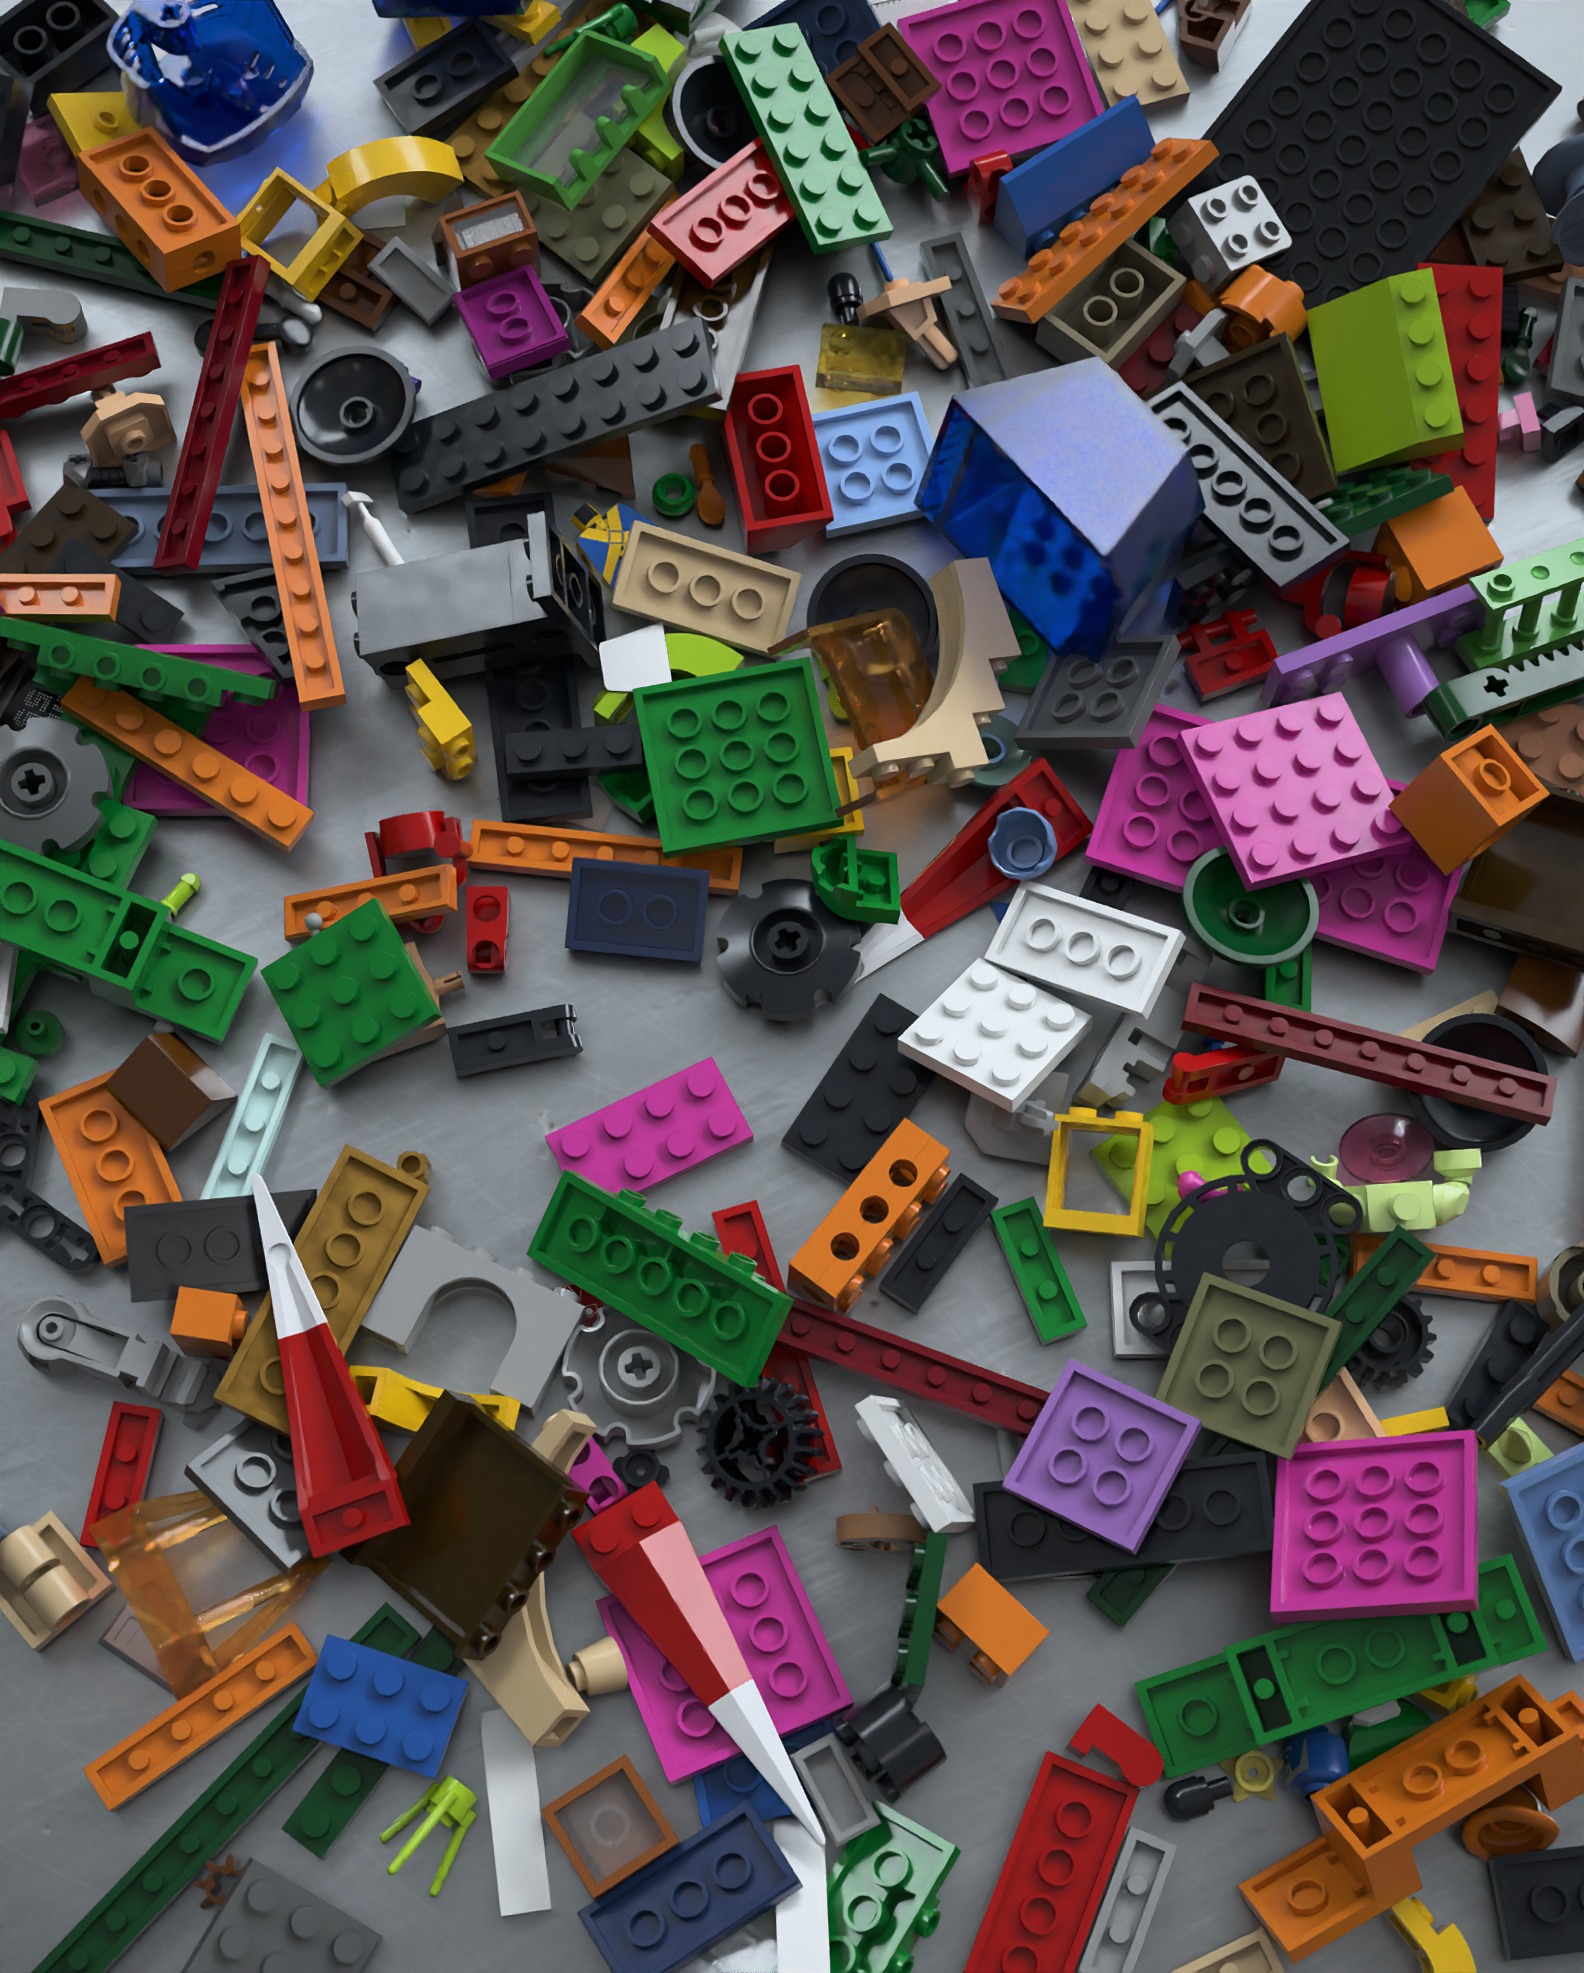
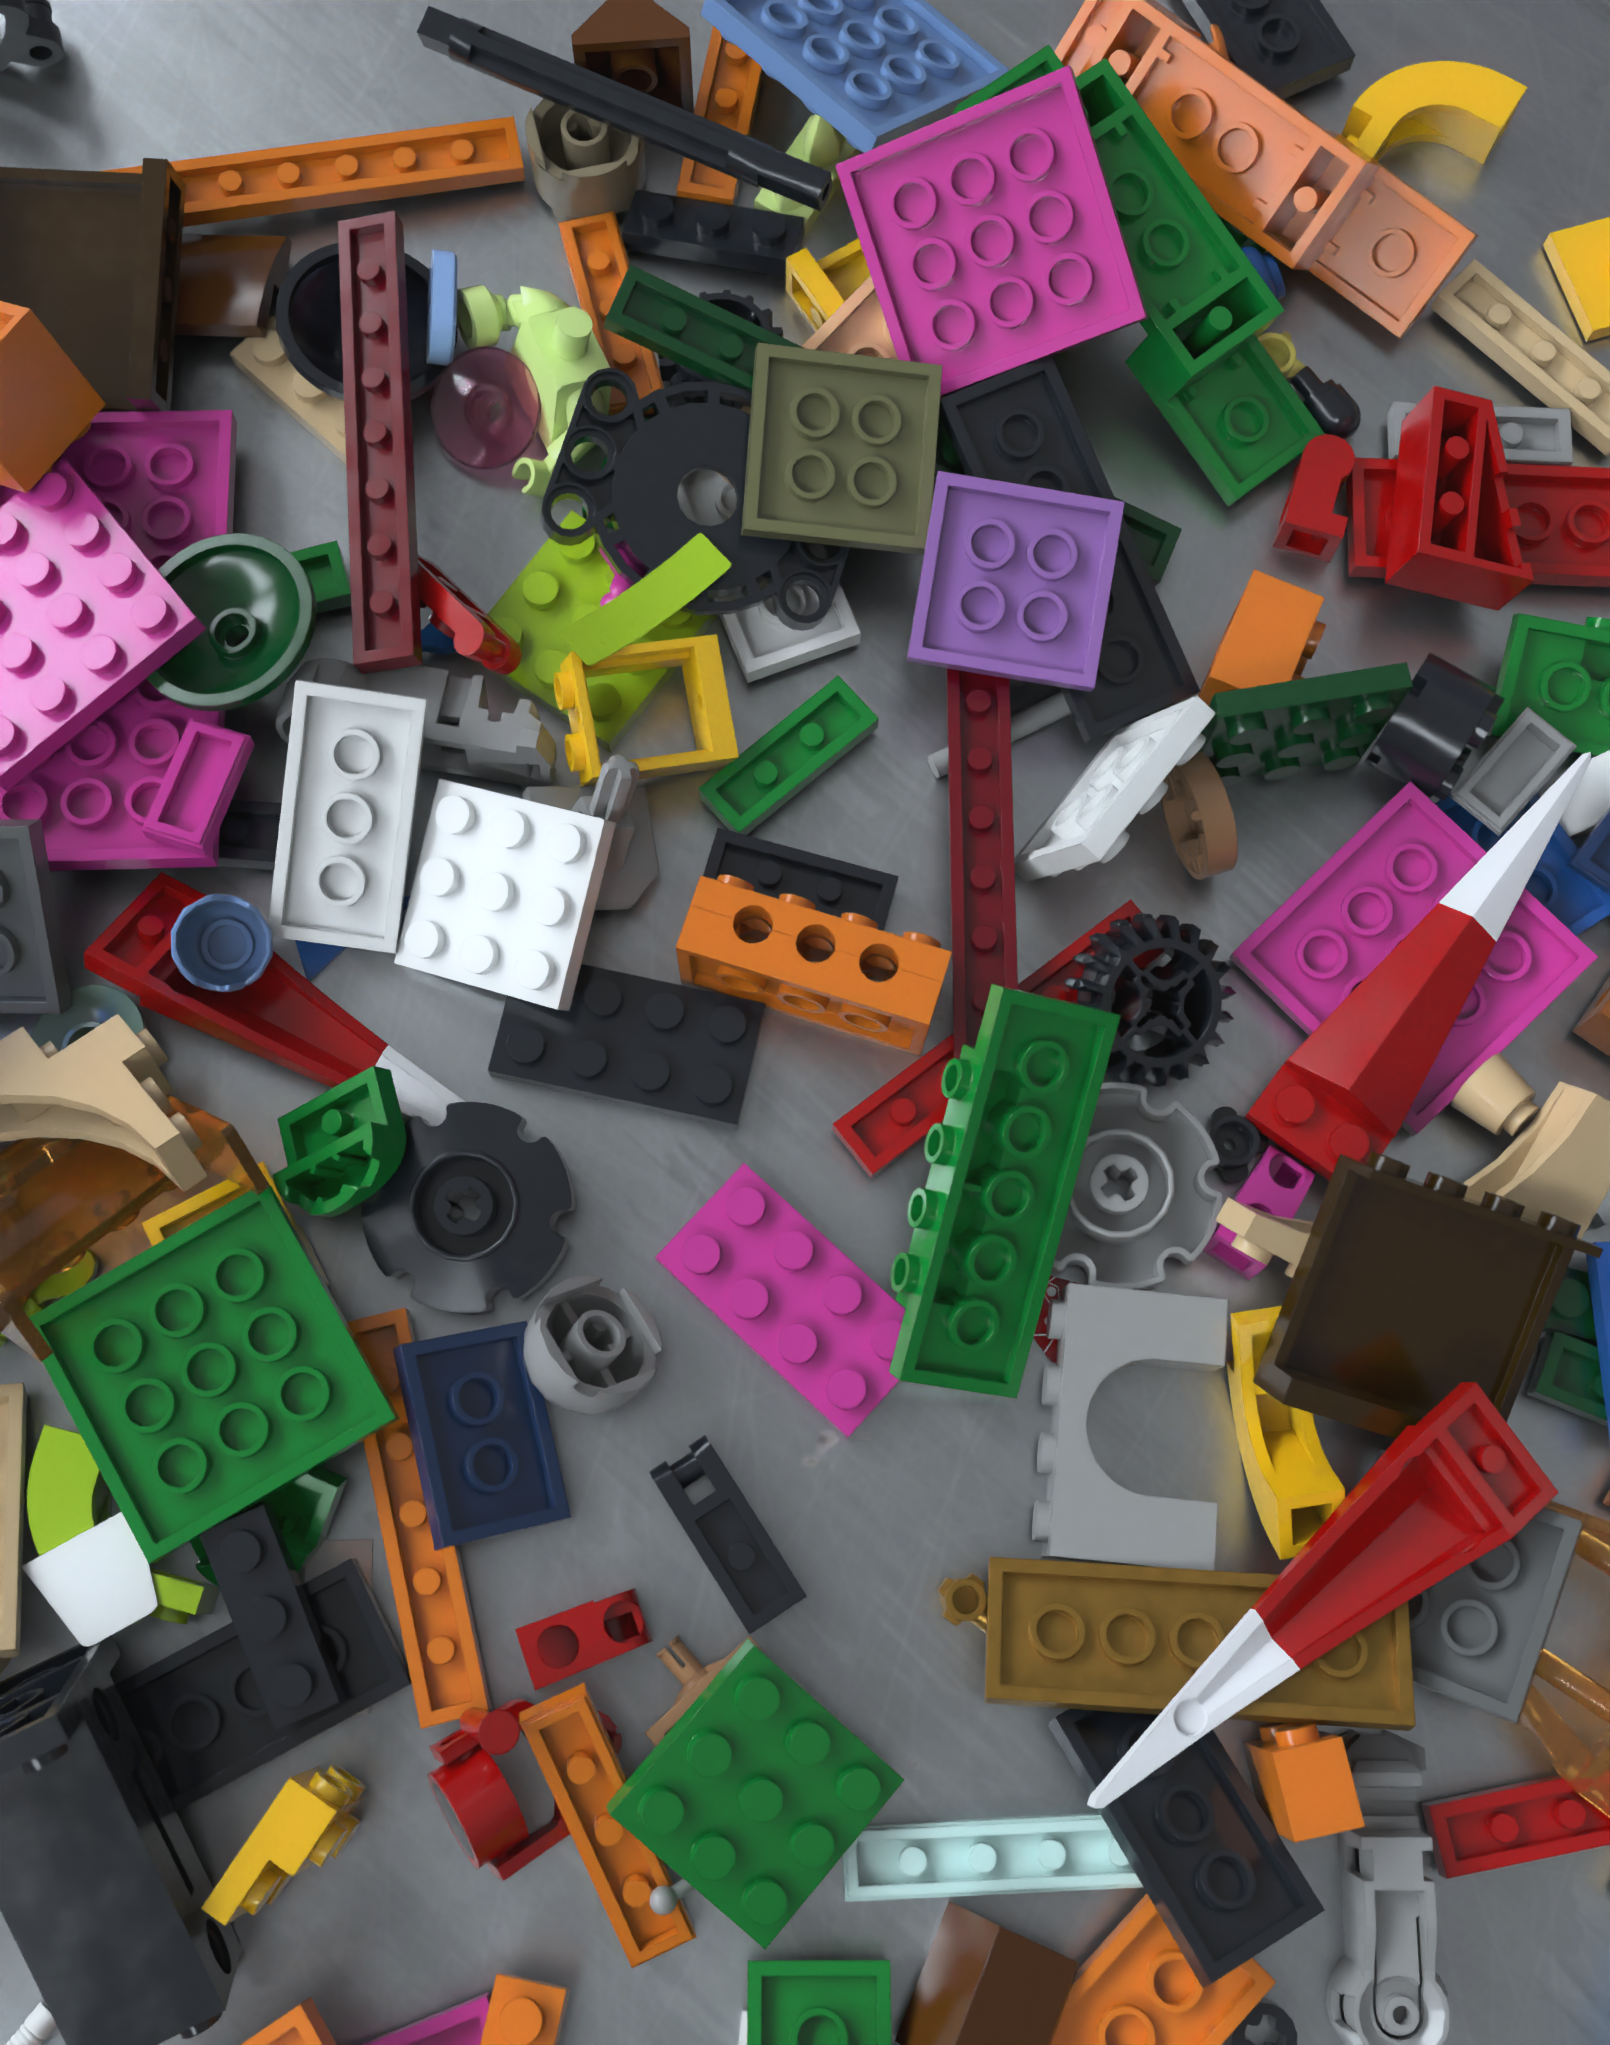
camera: 110 degrees left, 5 degrees up
none -> dark pink tile [141,718,255,857]
none -> light blue tile [426,249,458,366]
none -> light grey cylinder [524,1275,662,1415]
none -> lime sticker [558,533,731,666]
none -> red wedge [1385,385,1534,611]

